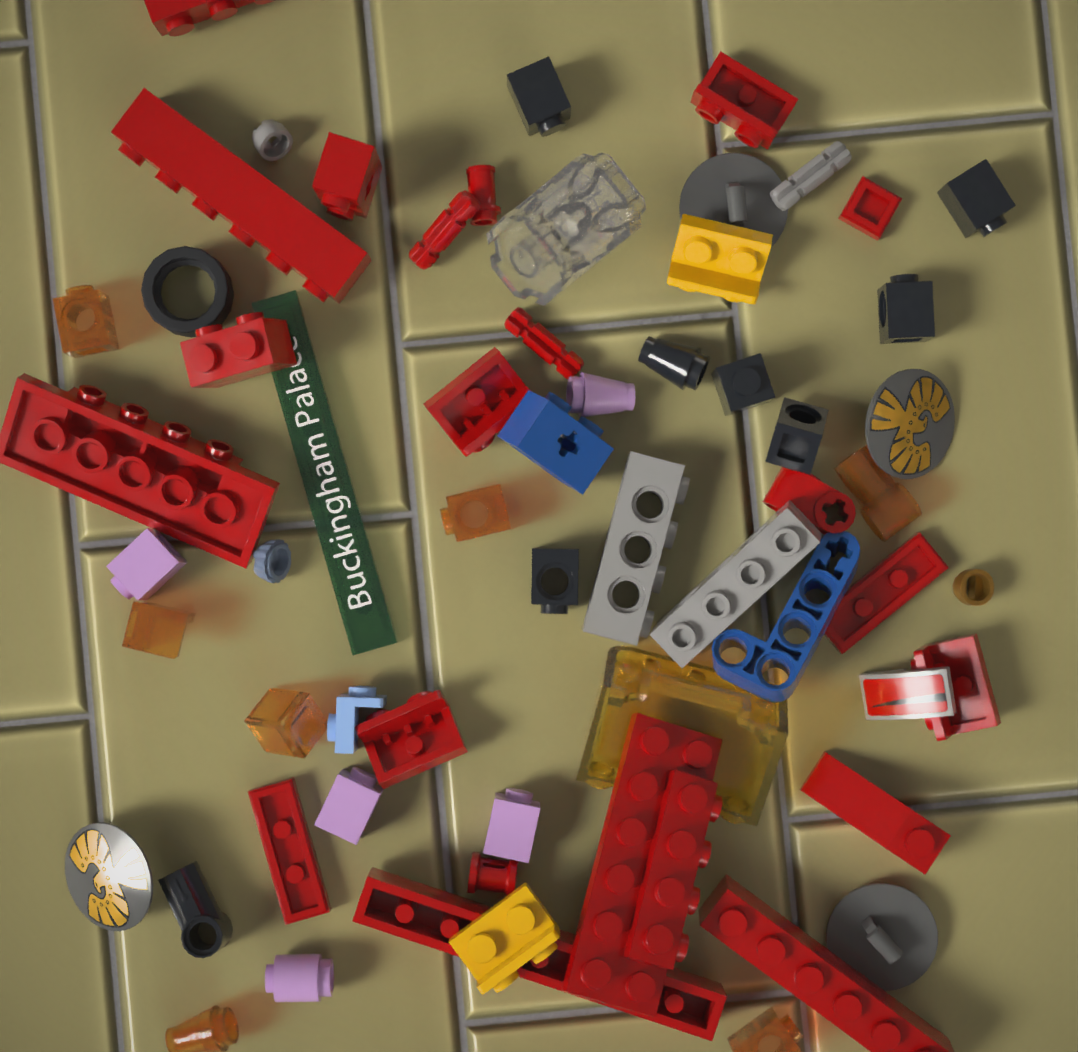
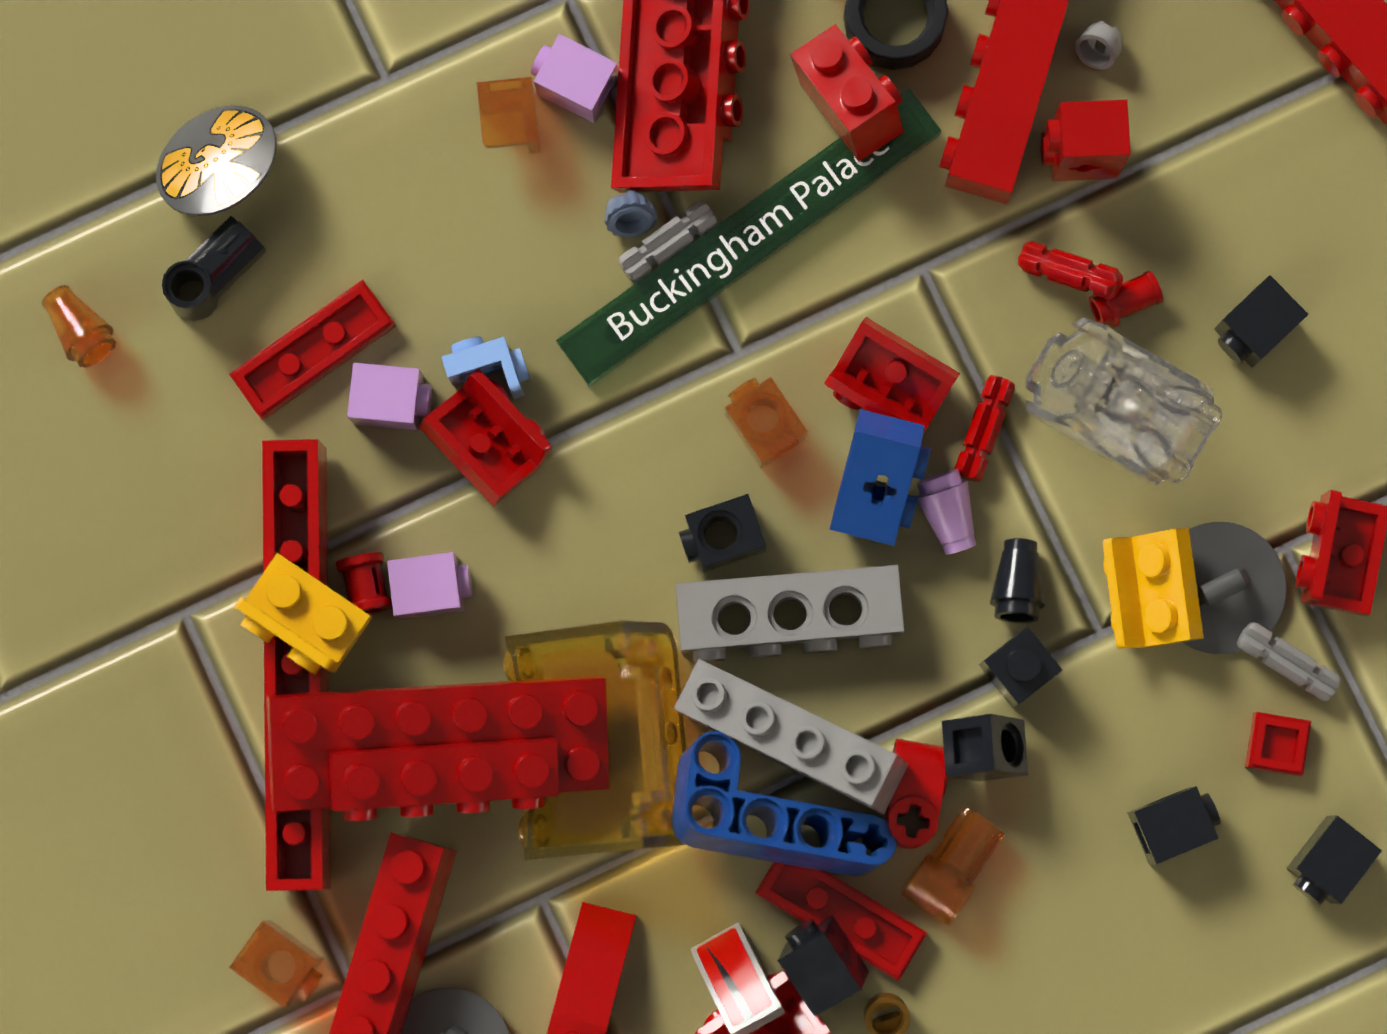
camera: 80 degrees right, 5 degrees down
clear orange panel [244,688,328,759] -> none
lavender brick [265,954,334,1002] -> none
shield [865,369,955,479] -> none
none -> light grey axle [619,200,717,282]
none -> black brick [777,916,869,1017]

